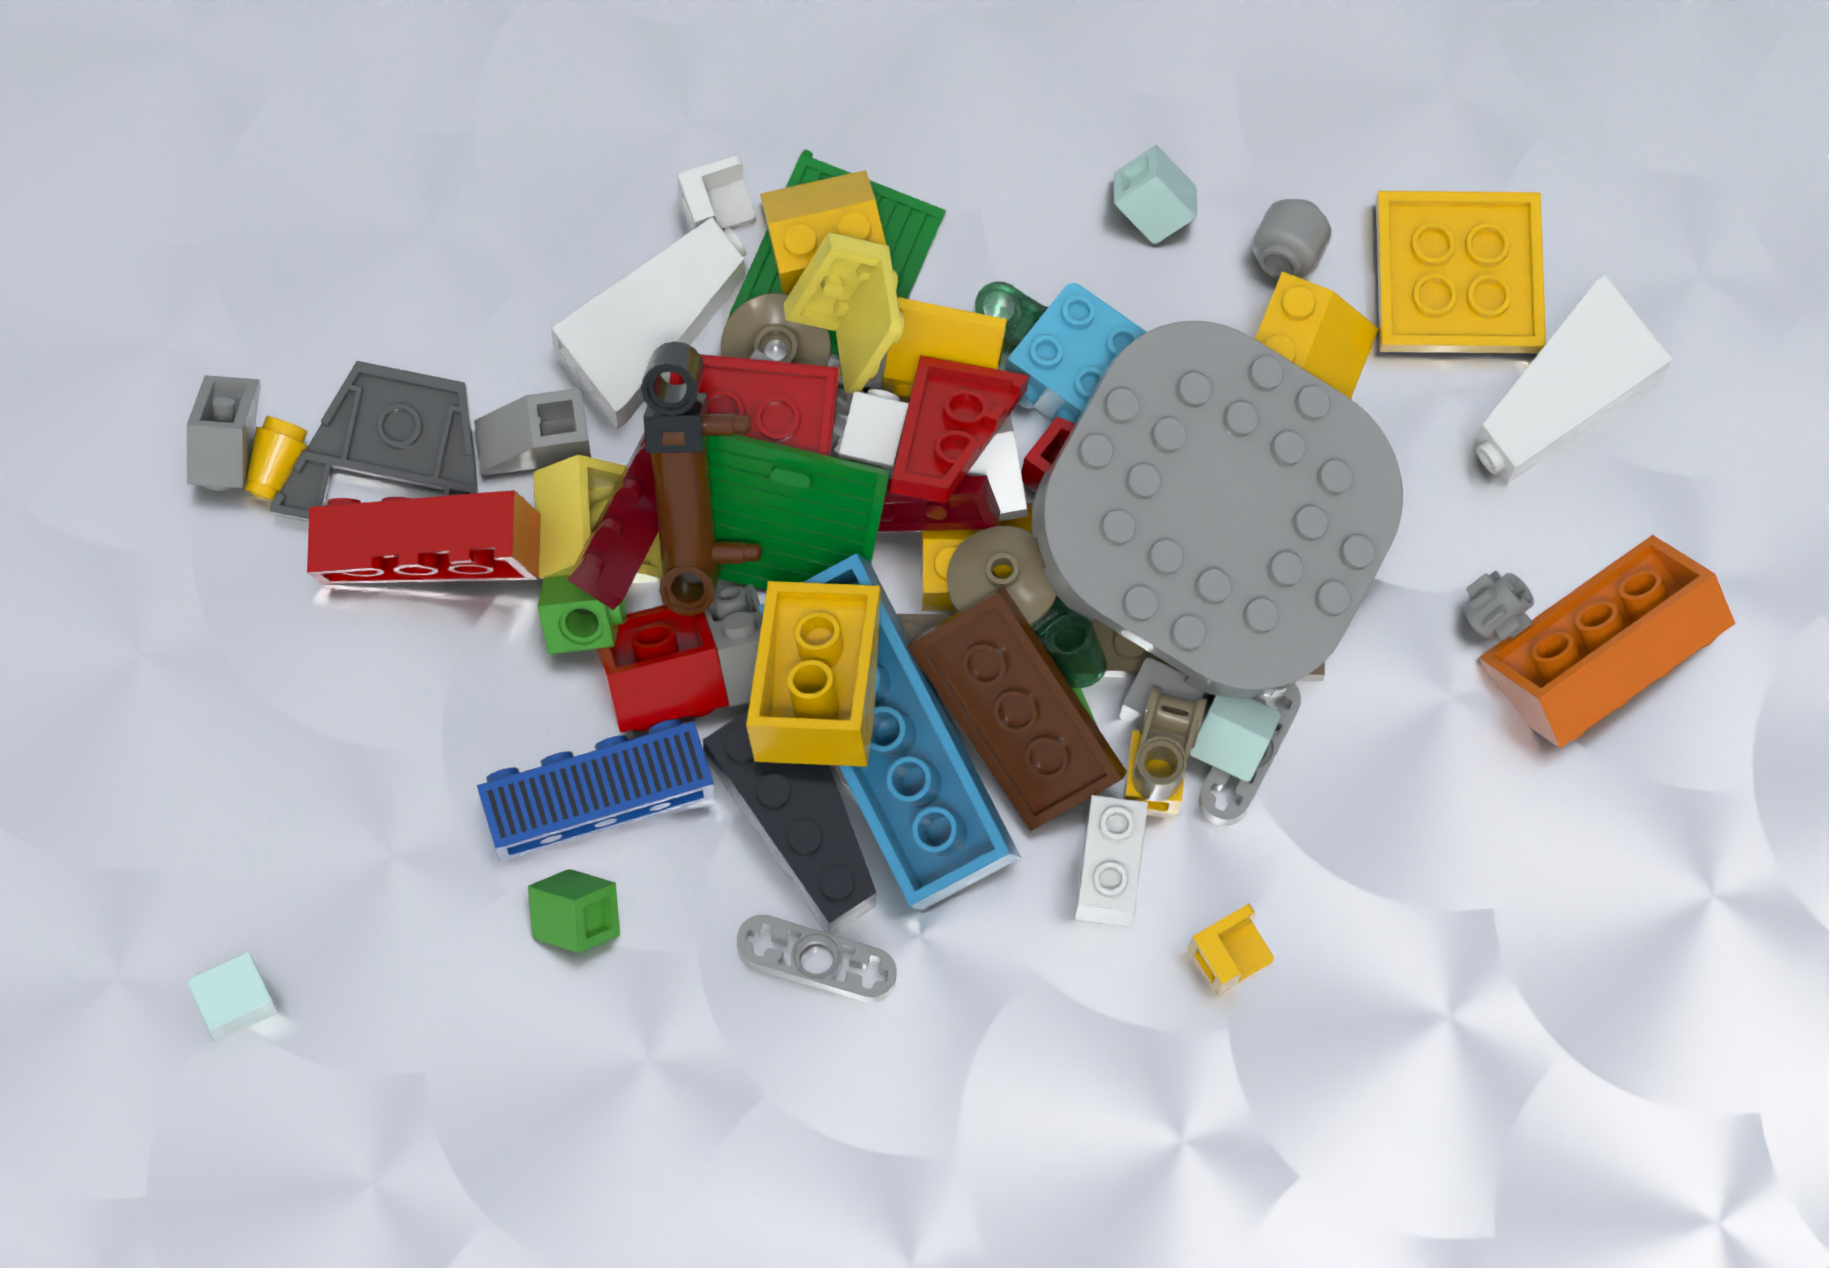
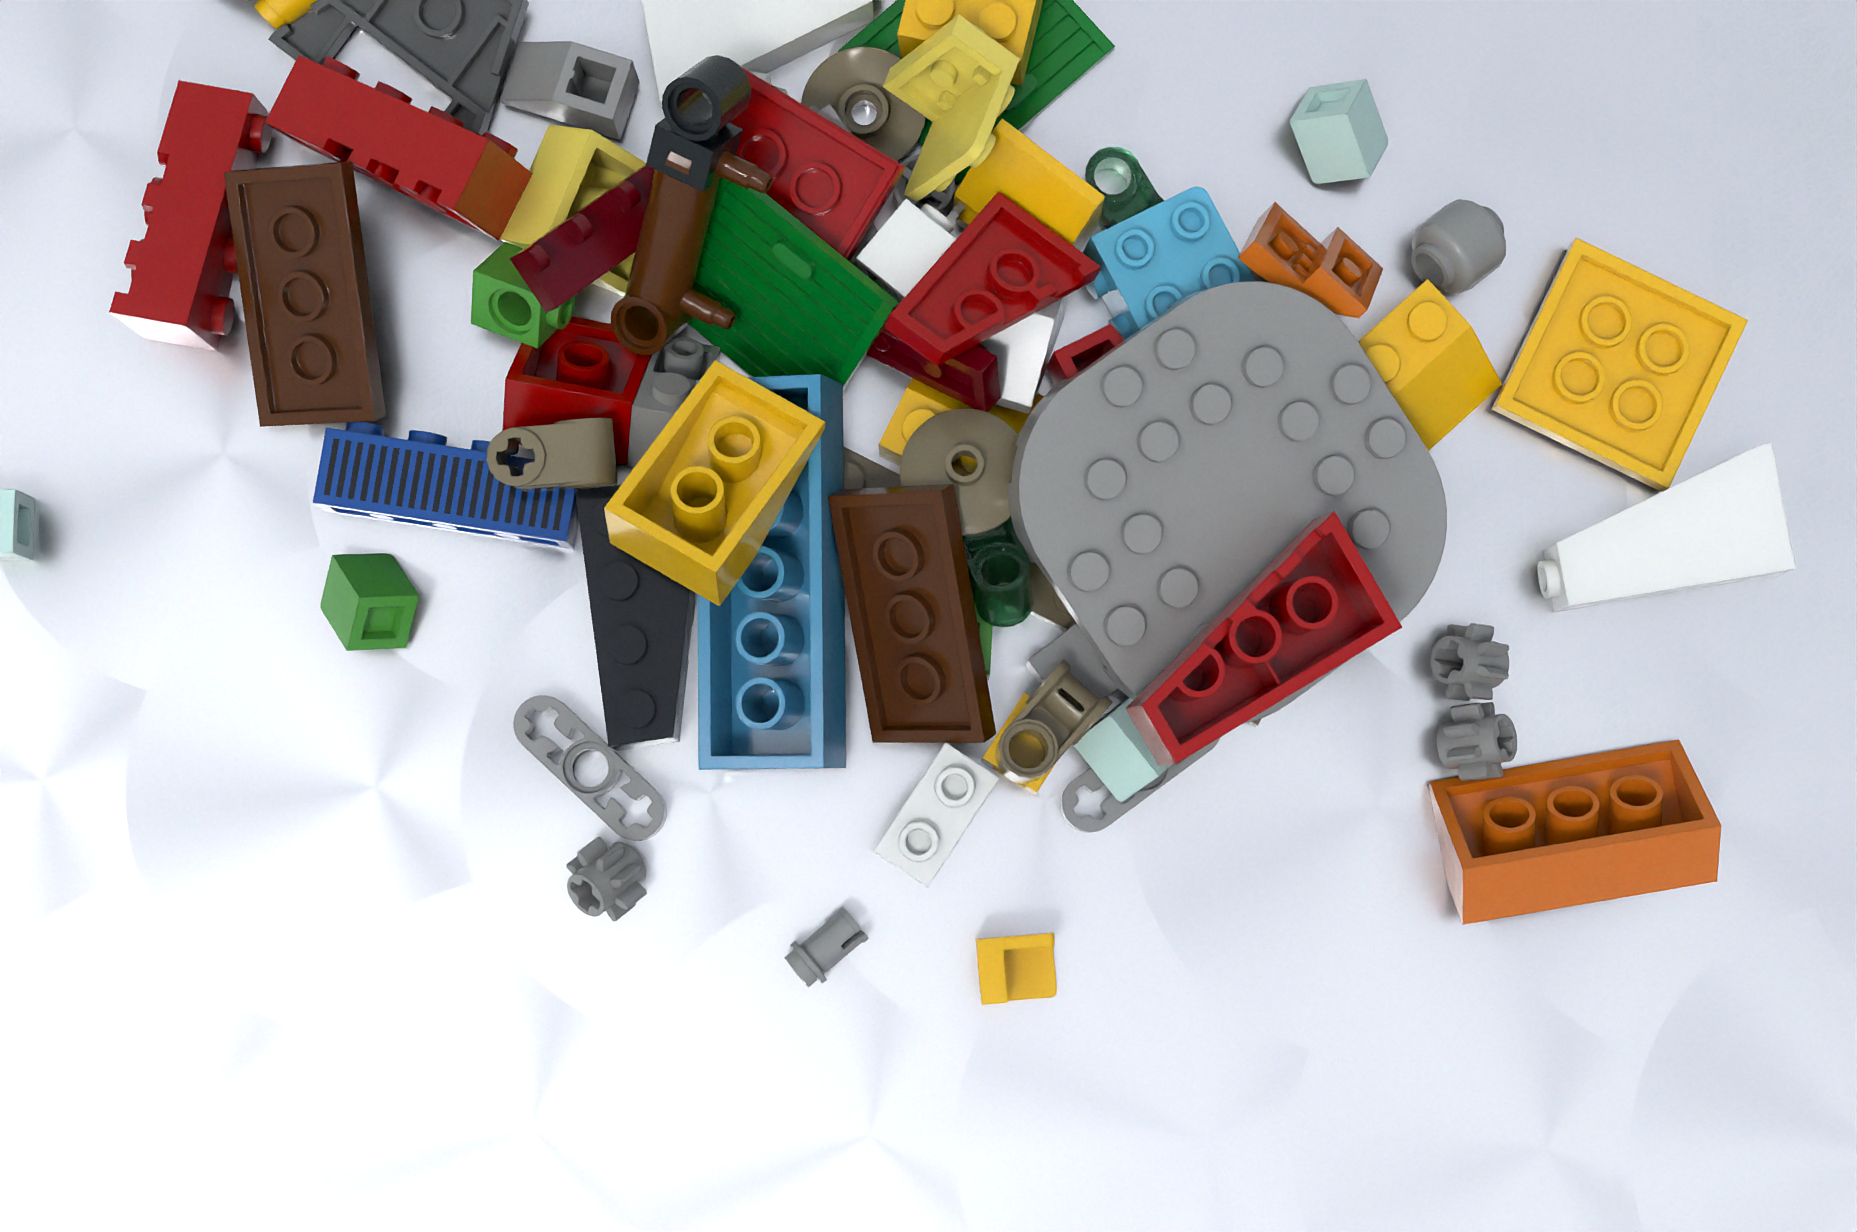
camera: 30 degrees right, 10 degrees up
none -> red wedge [109,80,272,351]
none -> reddish brown plate [224,161,386,427]
none -> dark tan piece [486,418,617,489]
none -> light grey gear [566,837,647,922]
none -> light grey pin [784,907,869,988]
none -> red wedge [1125,511,1402,766]
none -> orange slope [1238,202,1383,319]
none -> light grey gear [1430,623,1510,701]

